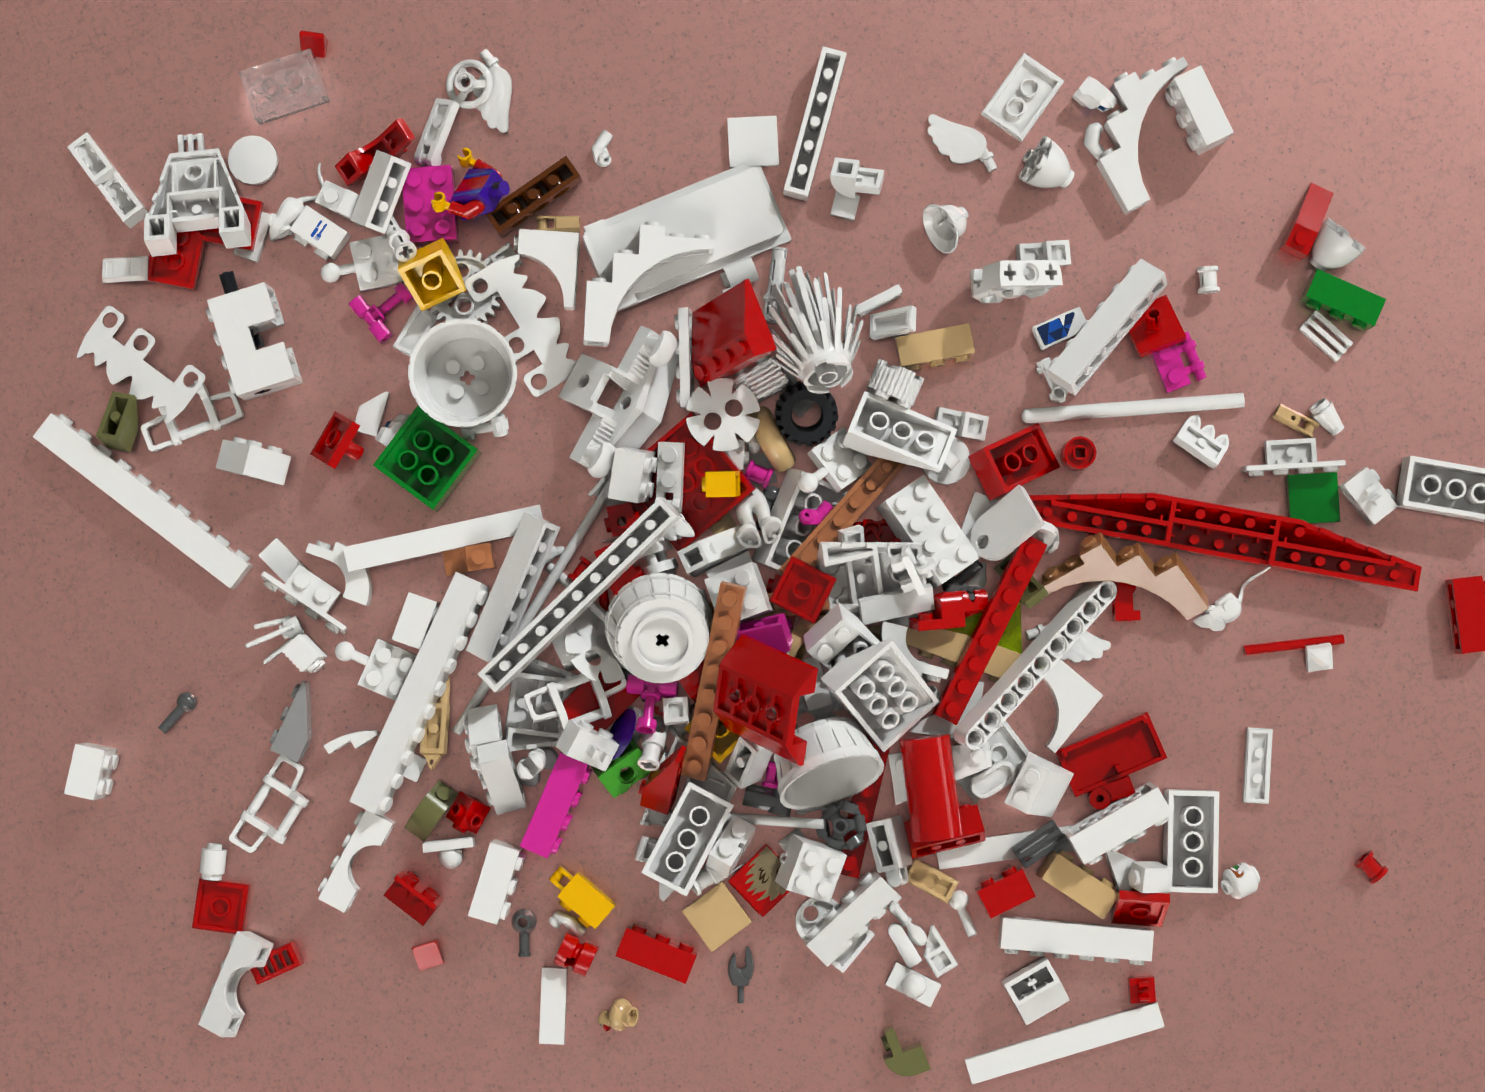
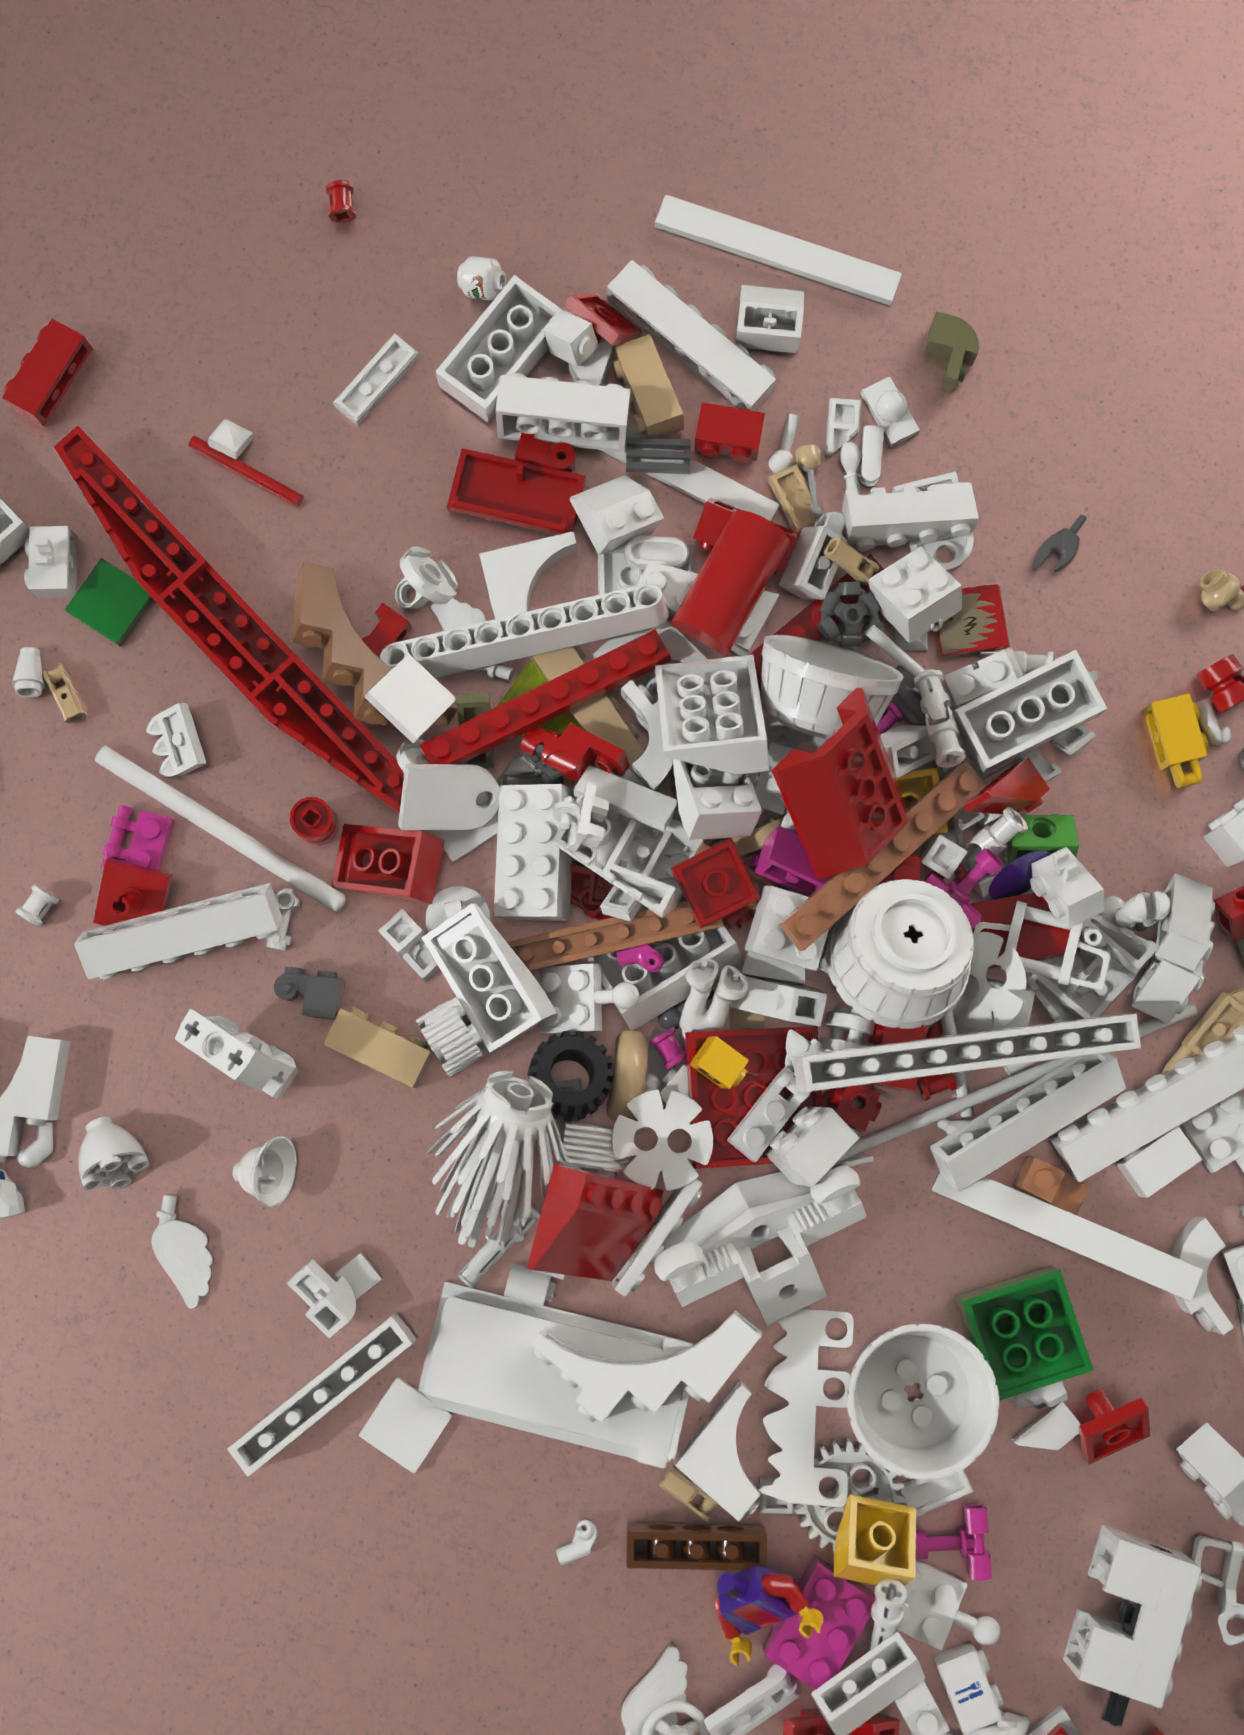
camera: 140 degrees left, 5 degrees down
white bar [461,413,510,441] -> none
dark pink brick [520,752,593,859] -> none
red brick [615,924,697,984] -> none
tan tile [682,881,752,952] -> none
white tile [853,284,903,318] -> none
white tile [869,305,916,340] -> none
white tile [981,53,1064,142] -> none
white slope [1016,240,1071,266] -> none
slope [1031,307,1086,350] -> none
red tile [1128,976,1156,1004] -> none
white animal [1193,566,1271,631] -> none
white bracket [1241,438,1346,477] -> none
none -> dark grey brick [274,966,345,1020]
none -> white tile [365,653,456,743]
none -> white tile [395,546,458,609]
none -> hinge [795,444,823,518]
none -> tan bar [823,537,880,586]
none -> white piece [914,669,966,768]
none -> white arm [1079,927,1106,957]

